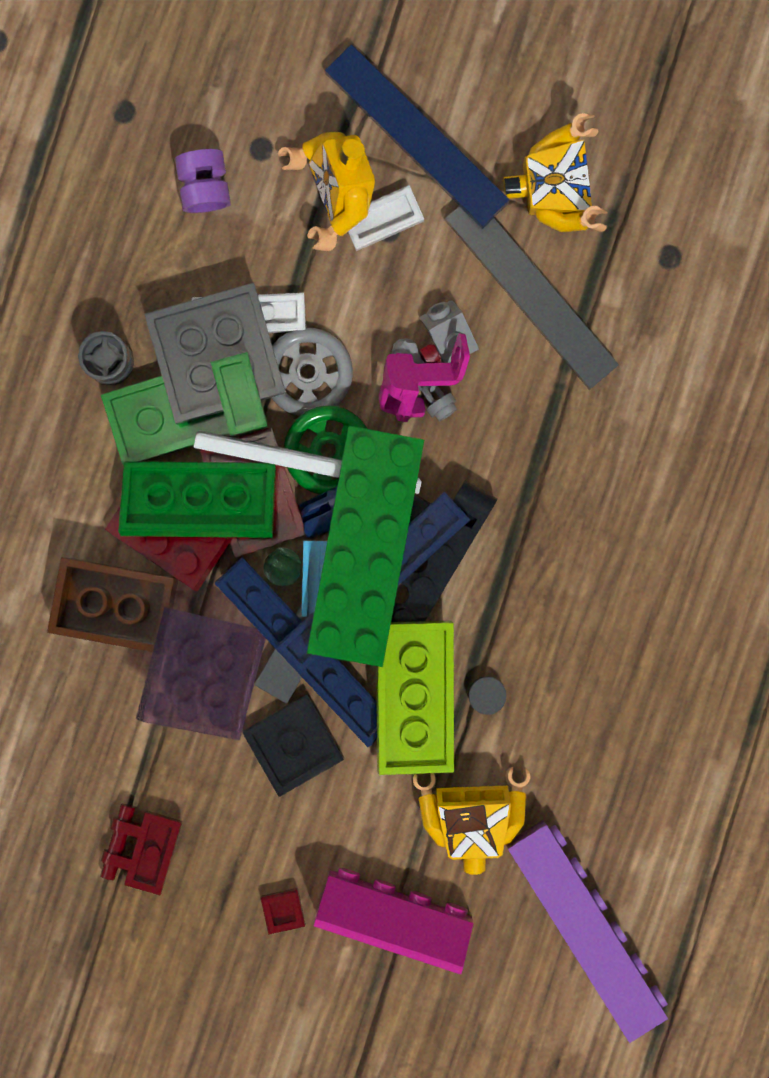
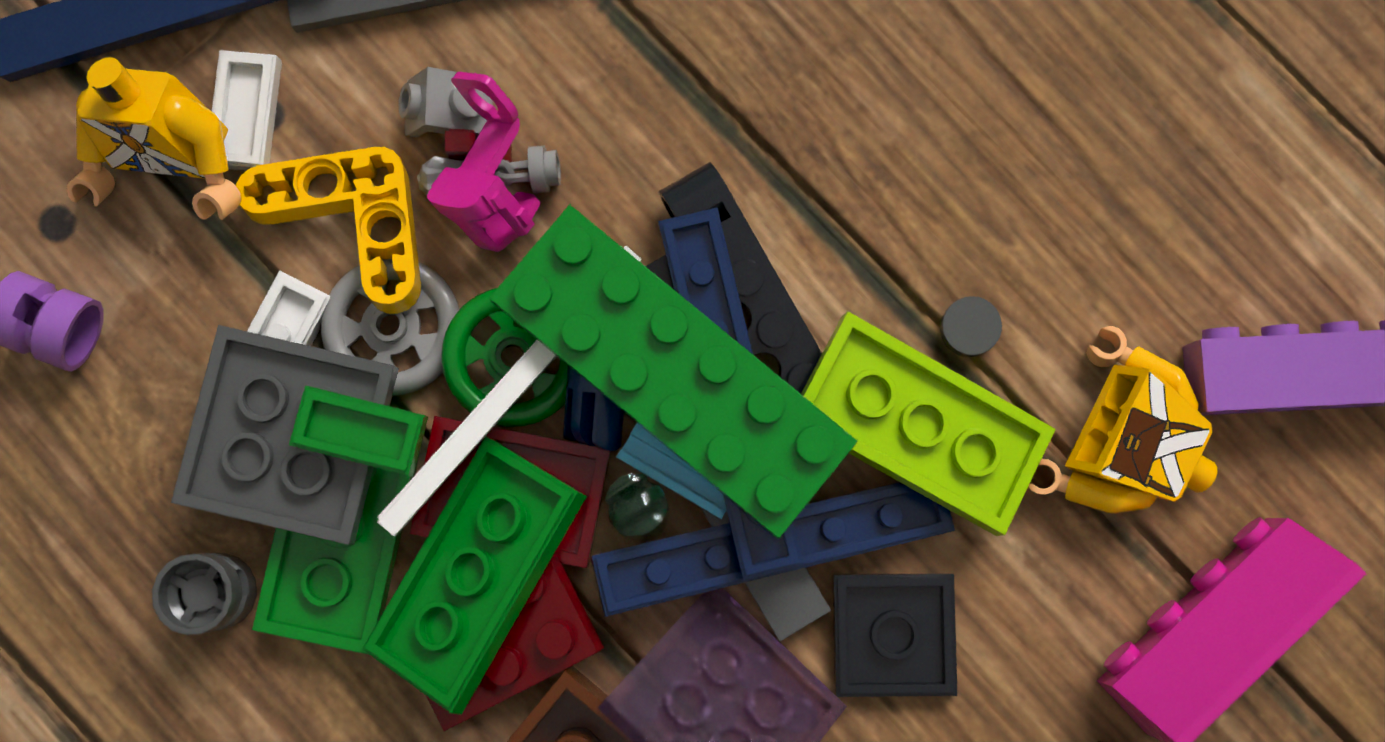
camera: 55 degrees left, 5 degrees down
none -> yellow beam [236,147,421,314]

